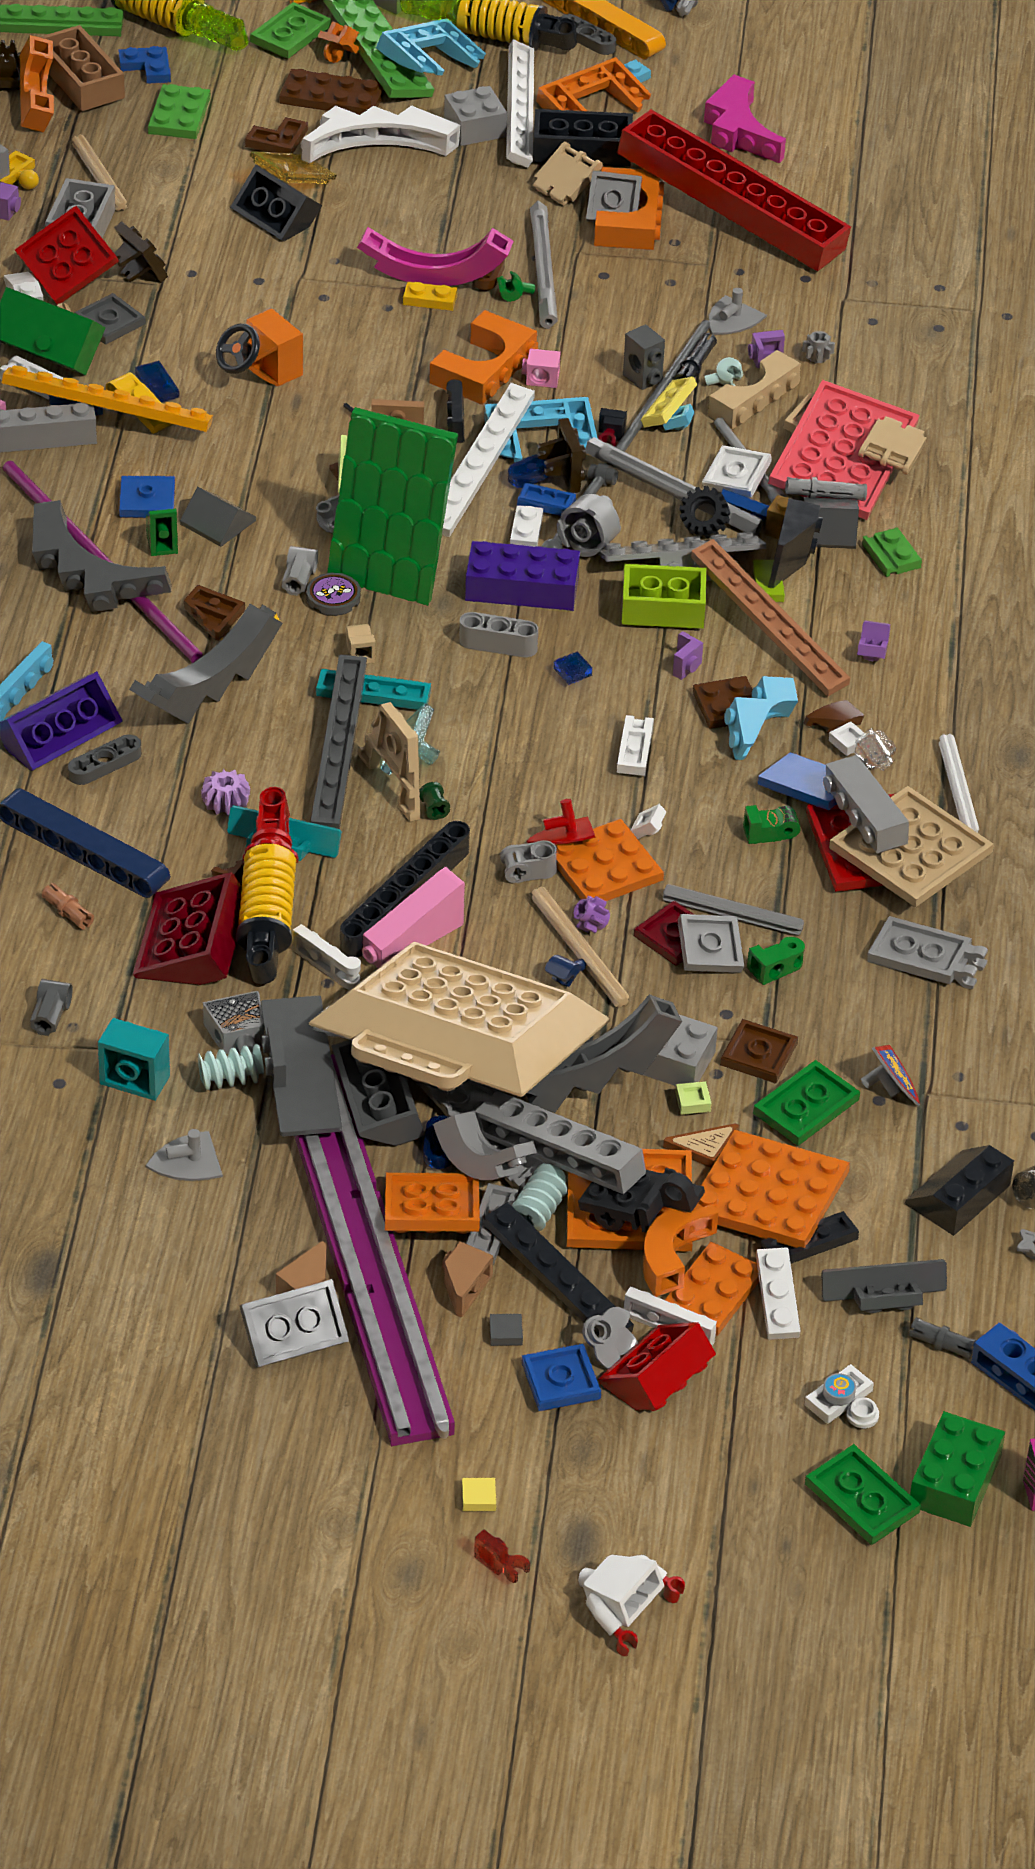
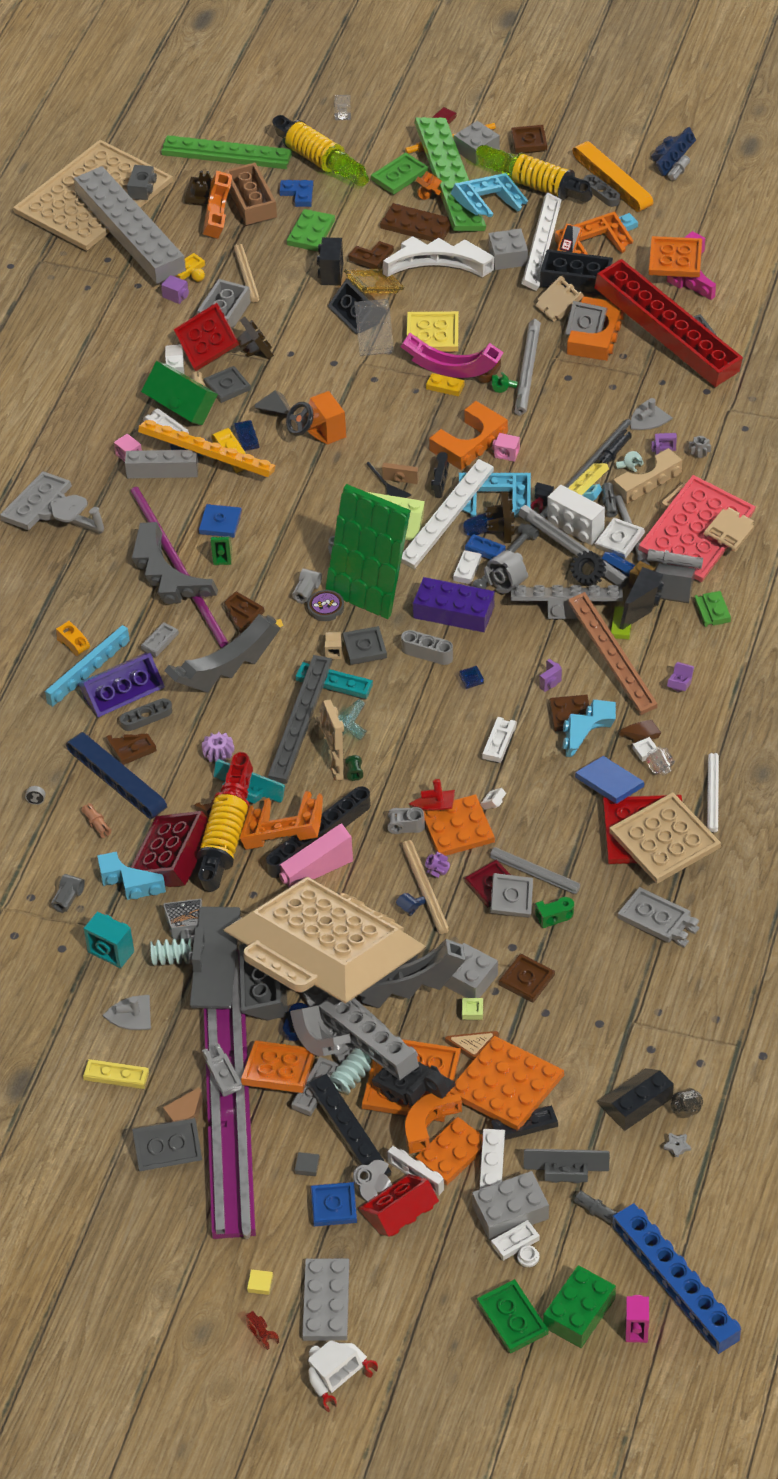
camera: 15 degrees right, 5 degrees up
dark grey slope [180,486,256,547] -> none
white plate [293,924,361,990] -> none
medium nougat slope [442,1241,493,1318] -> none
lime brick [622,564,707,629] -> none
dark grey brick [623,324,665,390] -> none
green leg [743,805,801,844] -> none
green plate [753,1060,860,1146] -> none
light grey brick [823,755,909,853] -> none
tile [823,1373,856,1406] -> none
shield [861,1045,920,1106] -> none
none -> light yellow tile [83,1059,149,1089]
none -> medium azure arch [97,852,166,900]
none -> reddish brown wing [106,733,157,765]
none -> light grey plate [141,622,179,657]
none -> light grey hinge [202,1044,243,1097]
none -> orange wedge [240,791,323,850]
none -> dark grey slope [254,390,291,415]
none -> light grey plate [303,1259,350,1341]
none -> black brick [317,237,344,286]
none -> dark grey plate [343,626,387,665]
none -> clear piece [354,299,394,356]
none -> light yellow plate [407,311,459,352]
none -> light grey brick [472,1171,549,1240]
none -> white brick [547,484,605,545]
none -> slope [557,223,583,253]
none -> dark grey pin [602,483,618,517]
none -> orange plate [649,236,702,277]

